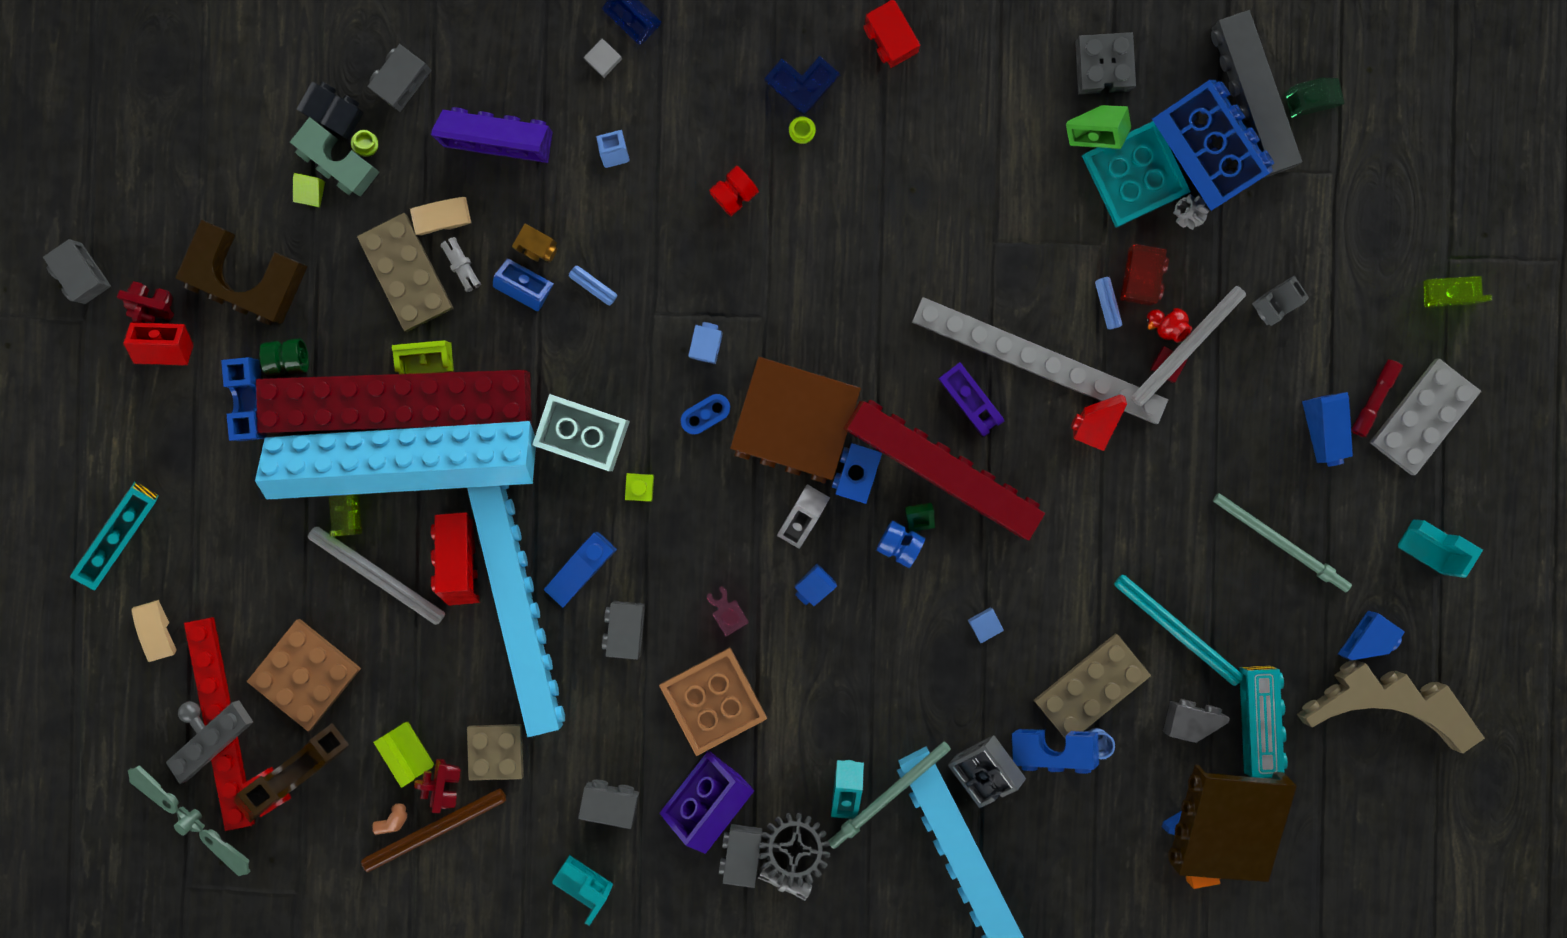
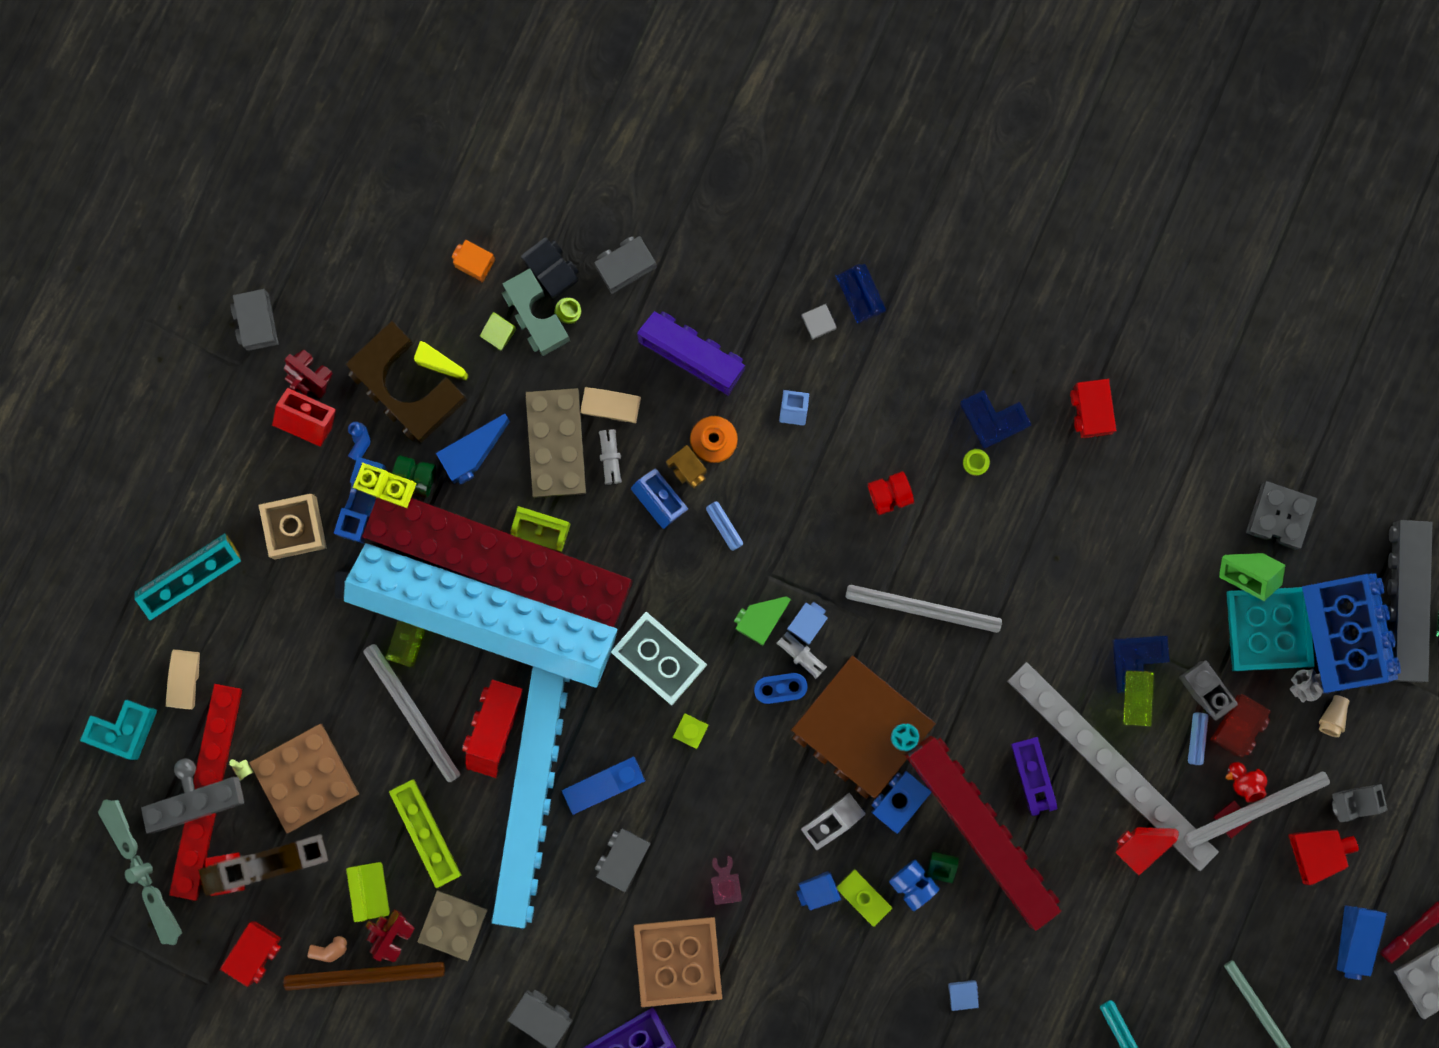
camera: 20 degrees right, 5 degrees down
none -> teal panel [80,700,157,760]
none -> red brick [220,921,282,987]
none -> yellowish green hand [229,760,254,780]
none -> tan brick [259,494,327,559]
none -> blue arm [348,422,371,461]
none -> neon yellow slope [353,463,417,508]
none -> lime plate [389,779,462,888]
none -> neon yellow slope [414,341,468,381]
none -> blue slope [436,414,510,484]
none -> orange brick [452,240,496,282]
none -> orange piece [690,416,738,463]
none -> bright green slope [734,596,791,646]
none -> light grey pin [776,631,827,679]
none -> lime plate [836,869,892,927]
none -> light grey axle [846,585,1002,633]
none -> teal wheel [891,724,919,751]
none -> clear blue plate [1112,636,1170,693]
none -> clear neon green panel [1124,671,1155,727]
none -> flat silver slope [1179,661,1238,720]
none -> red torso [1288,829,1359,885]
none -> tan cone [1319,695,1350,737]

